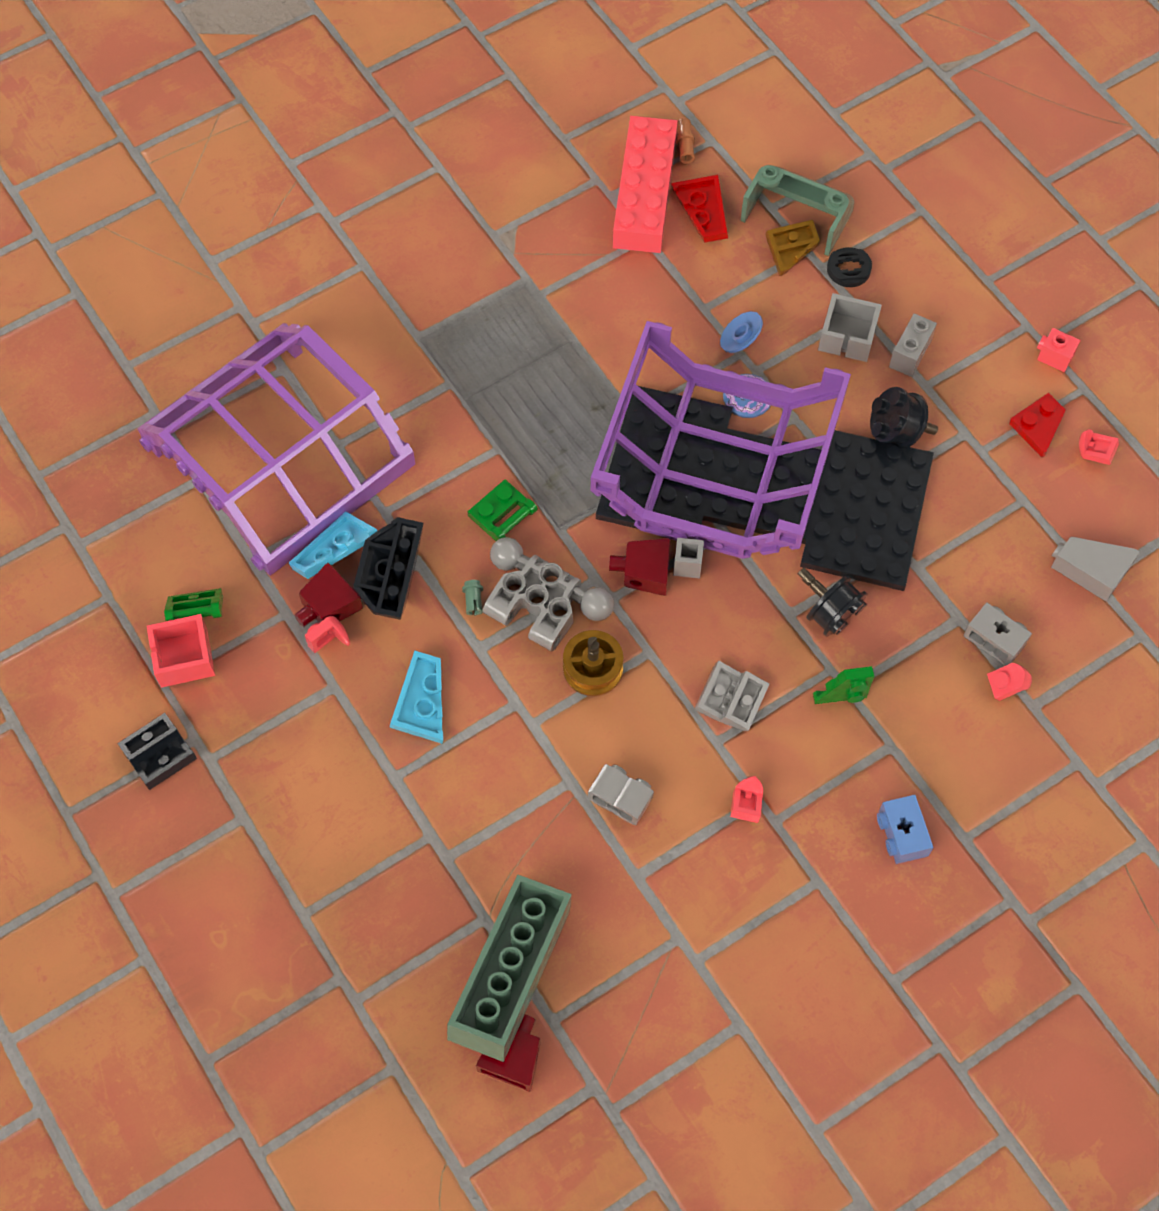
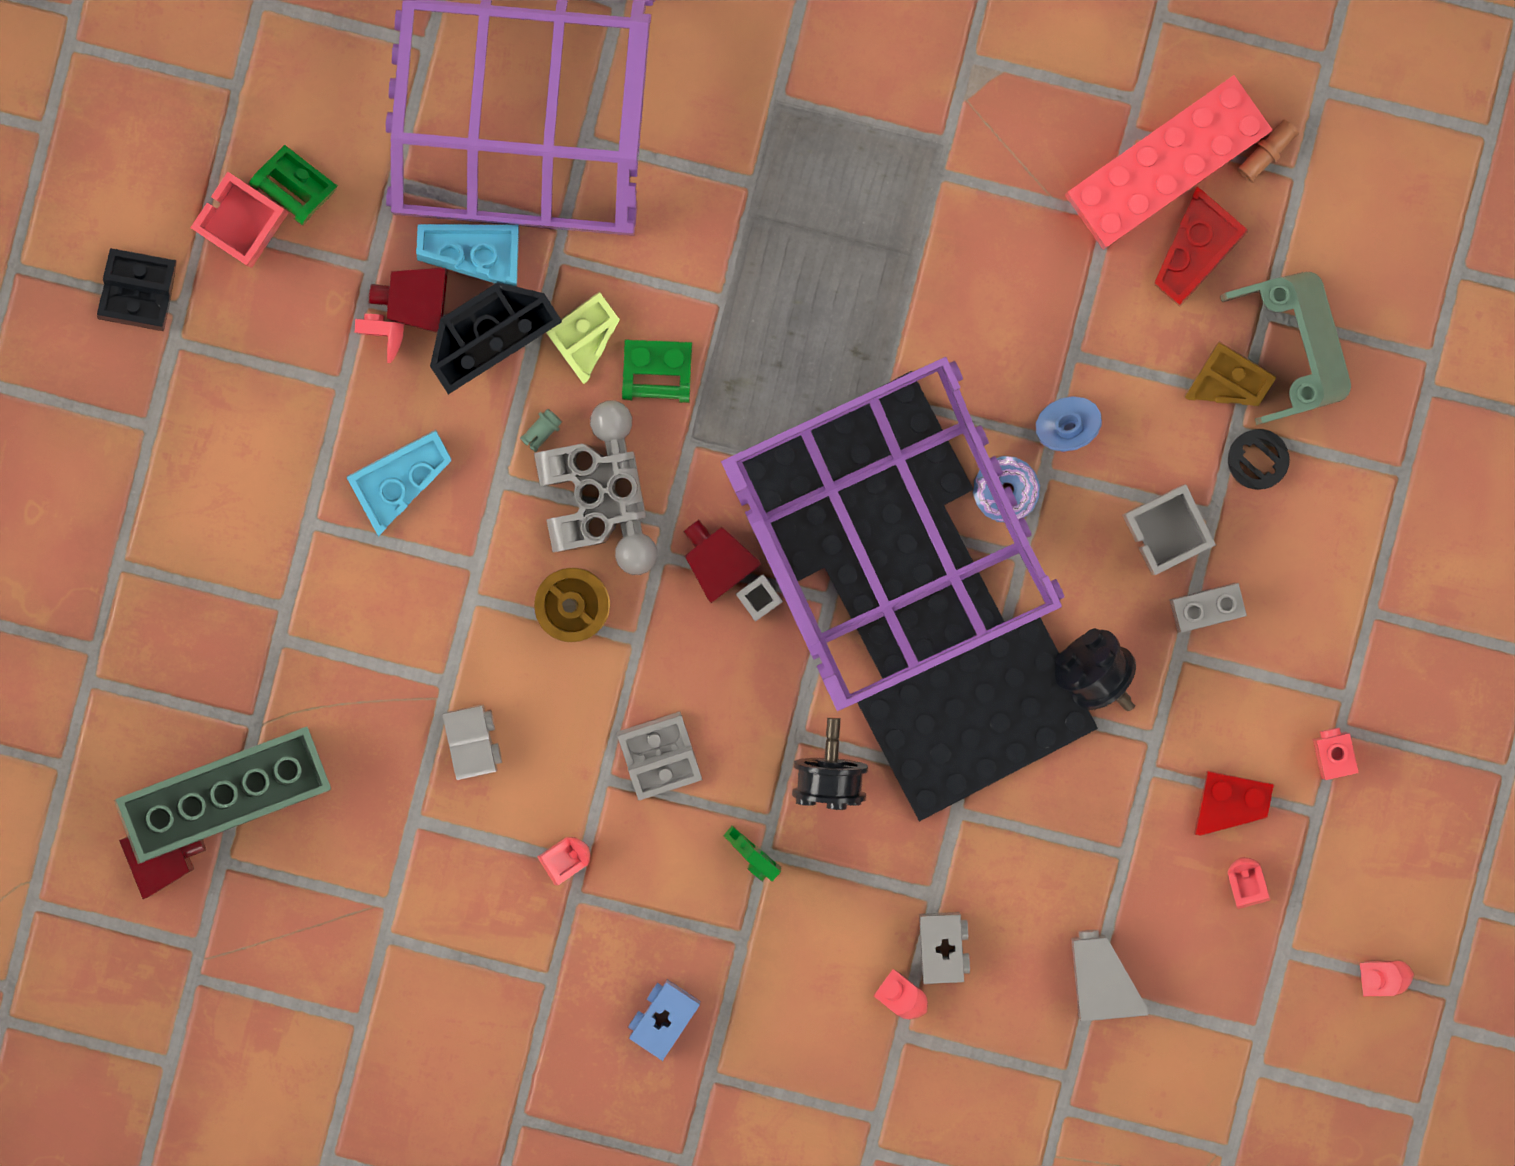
camera: 50 degrees right, 25 degrees up
none -> yellowish green wing [546,292,620,384]

